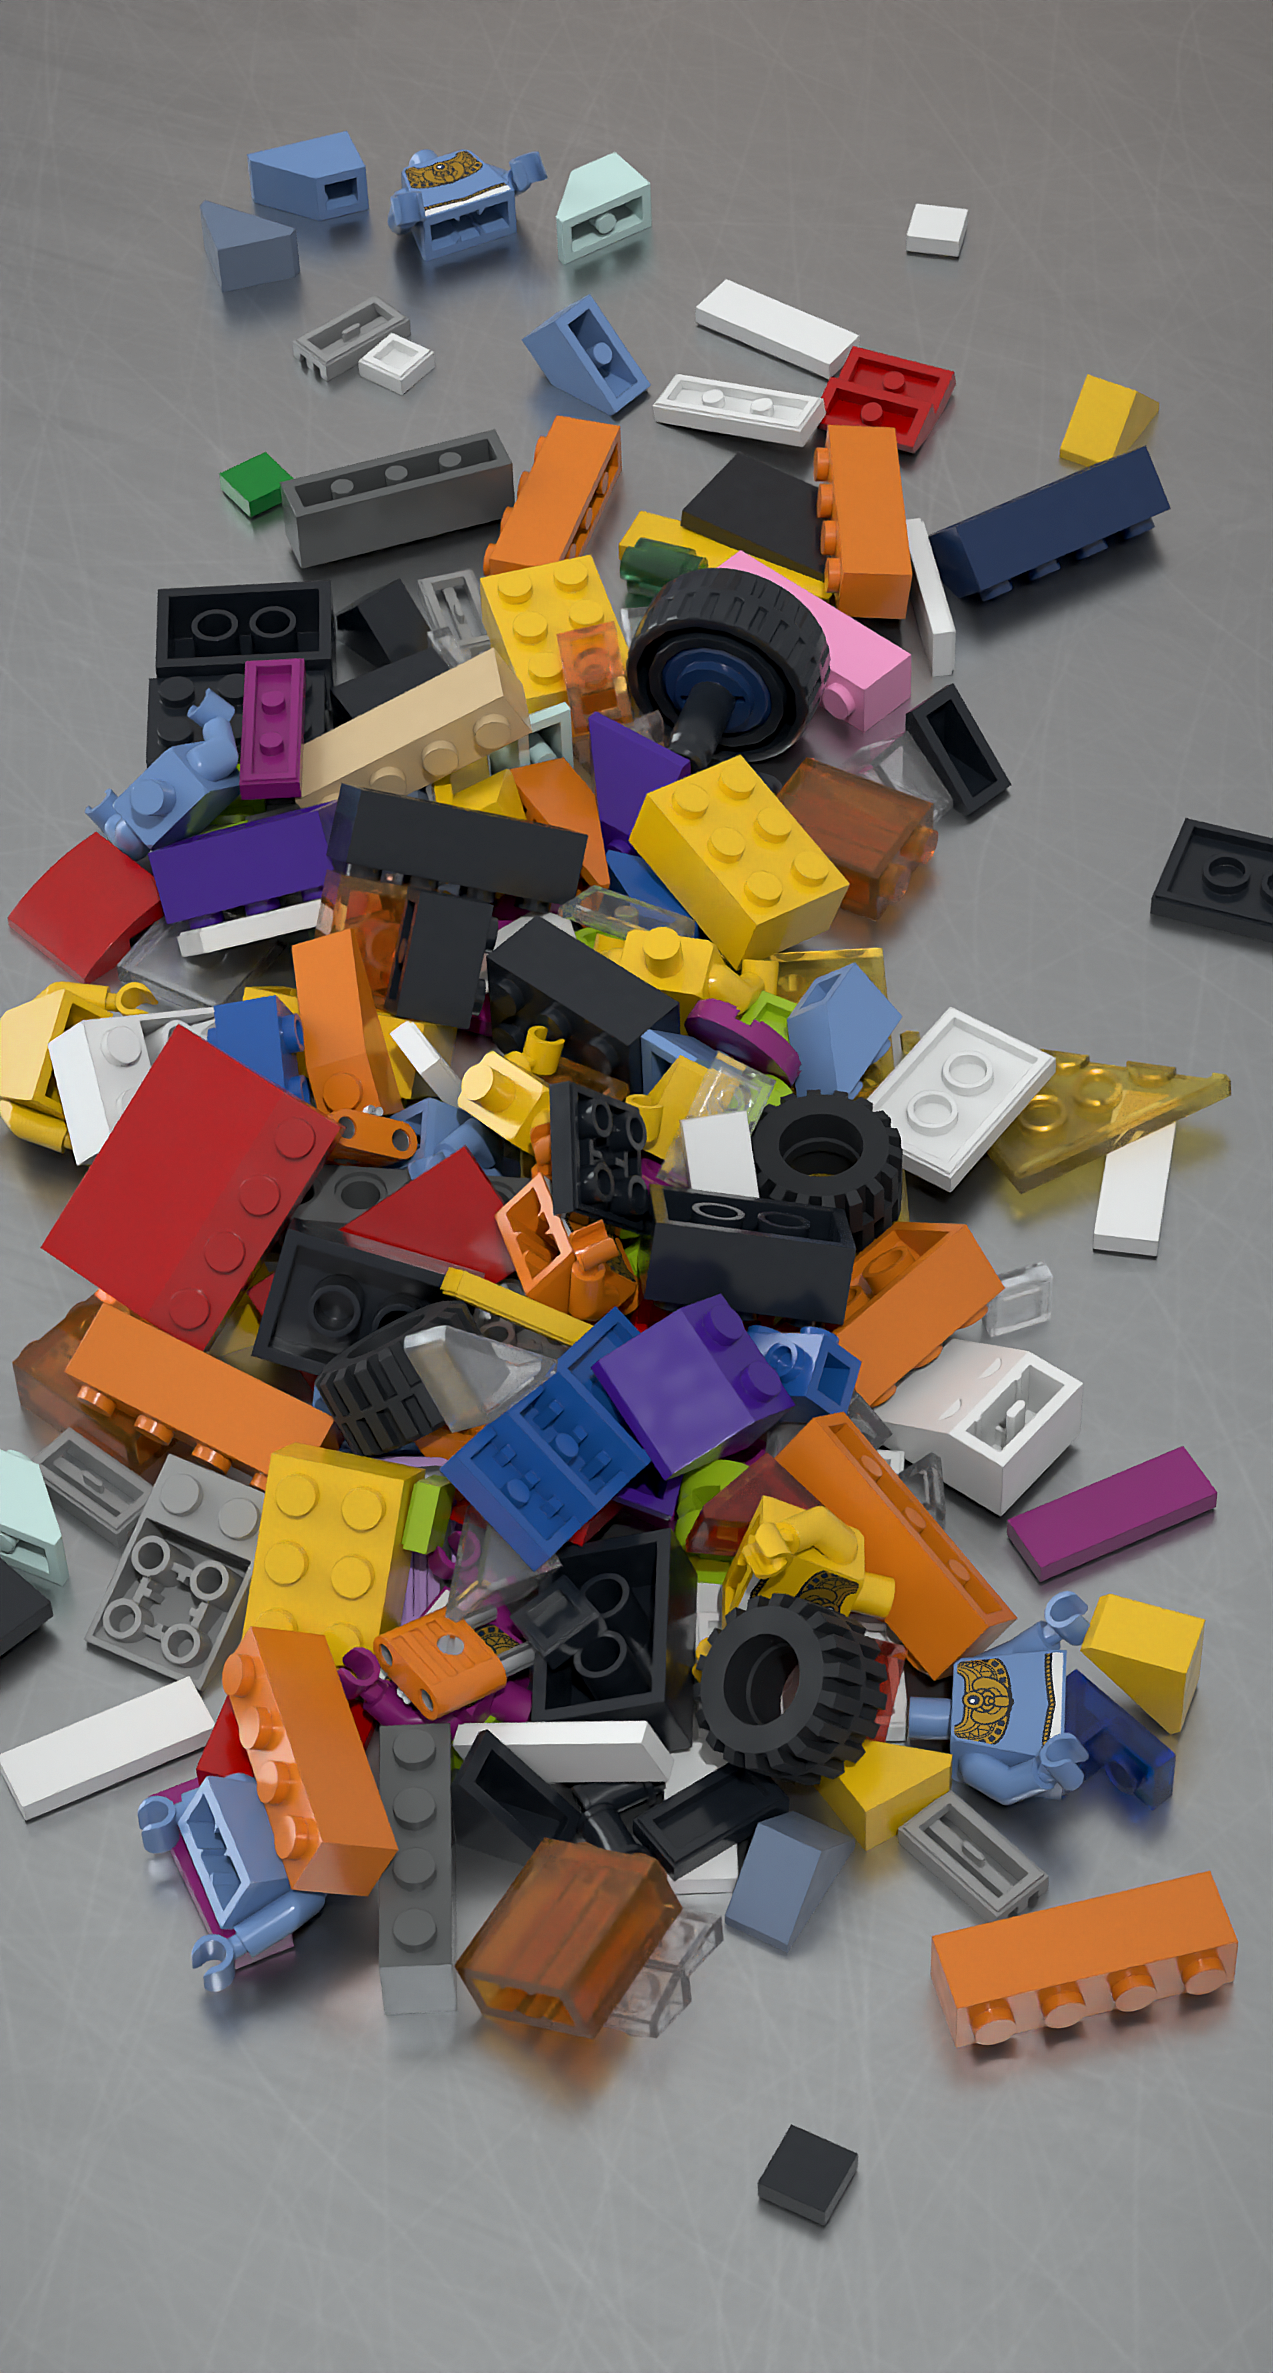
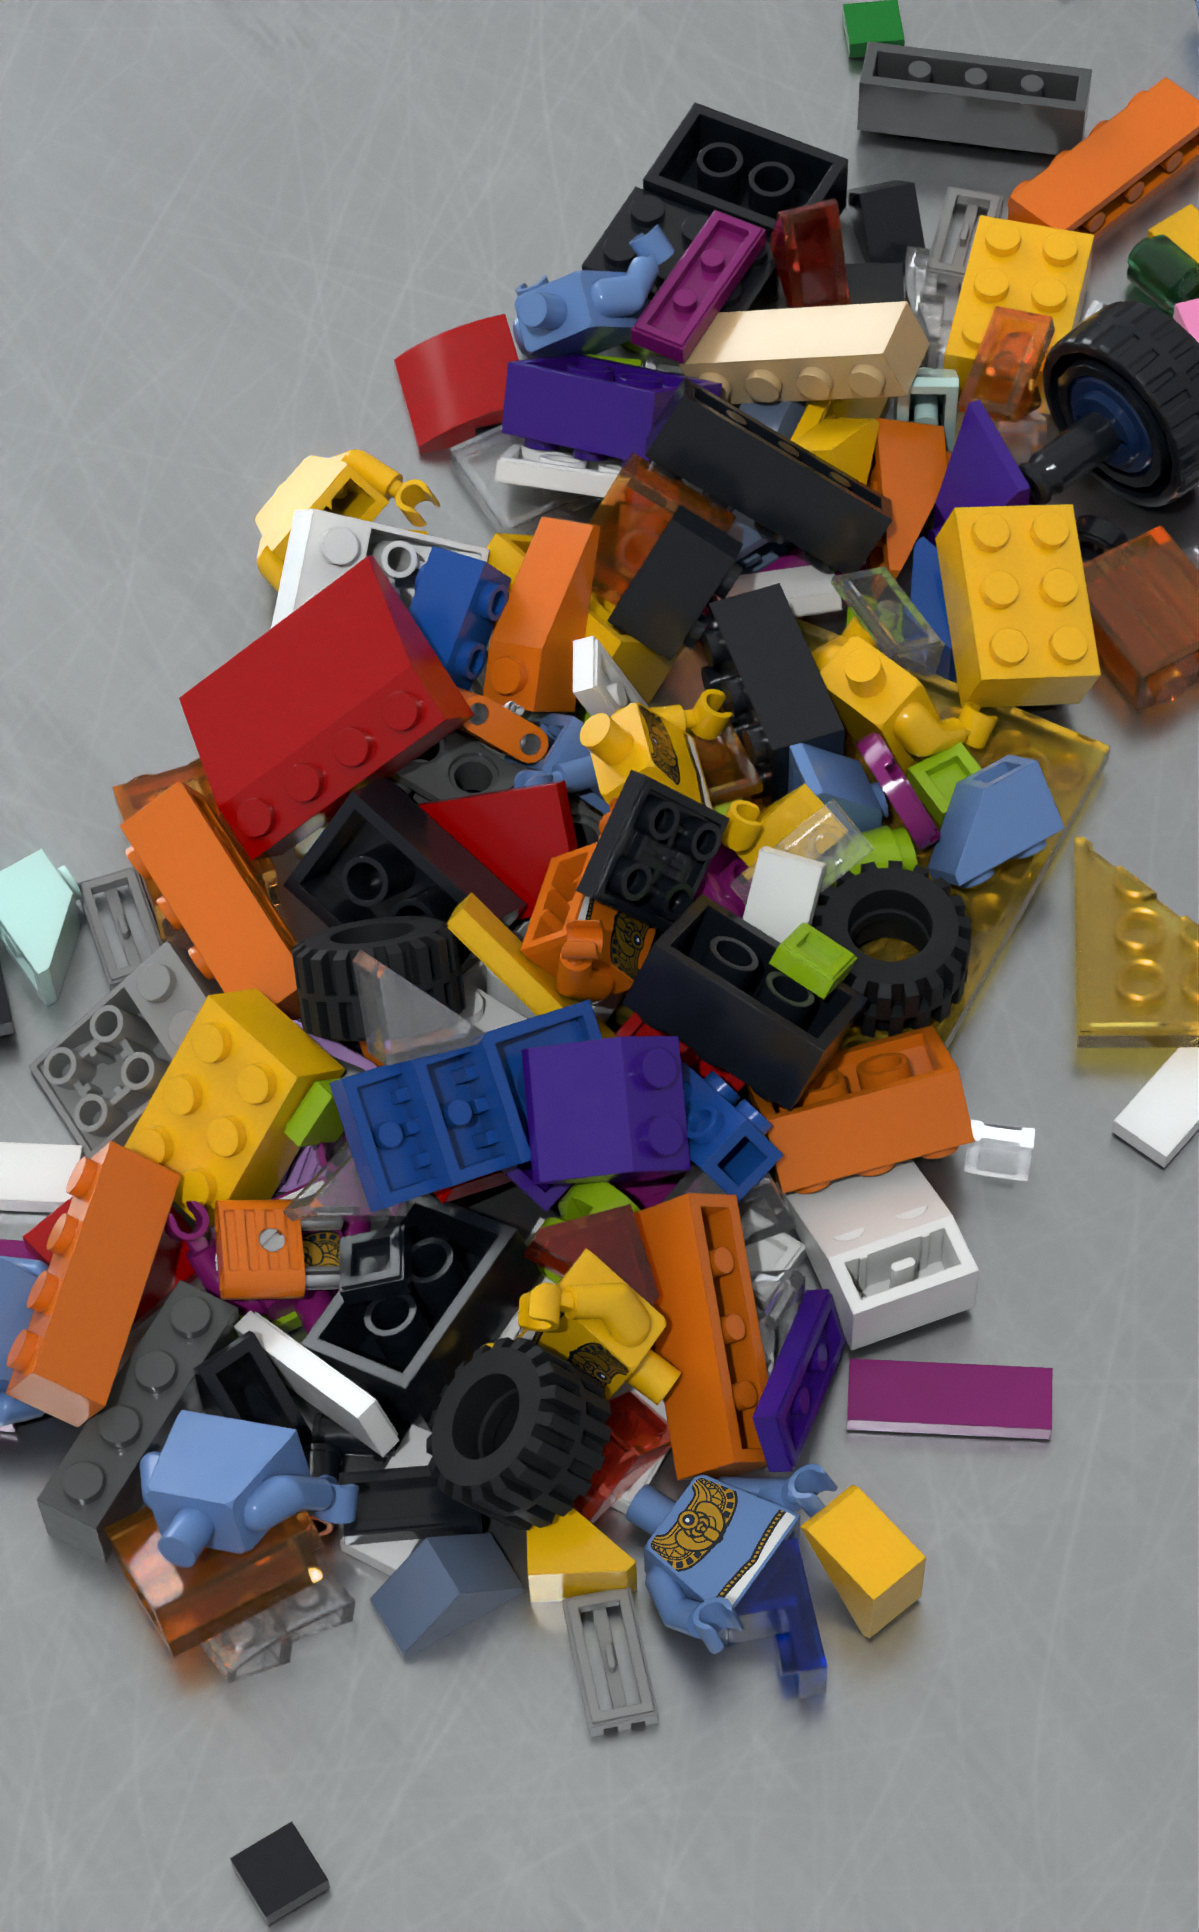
camera: 30 degrees right, 10 degrees up
white tile [867,1007,1056,1193] -> none
orange brick [930,1871,1238,2048] -> none
none -> medium blue torso [139,1410,359,1568]
none -> dark purple tile [752,1289,846,1472]
none -> clear red slope [769,198,850,308]
none -> lime tile [769,922,857,999]

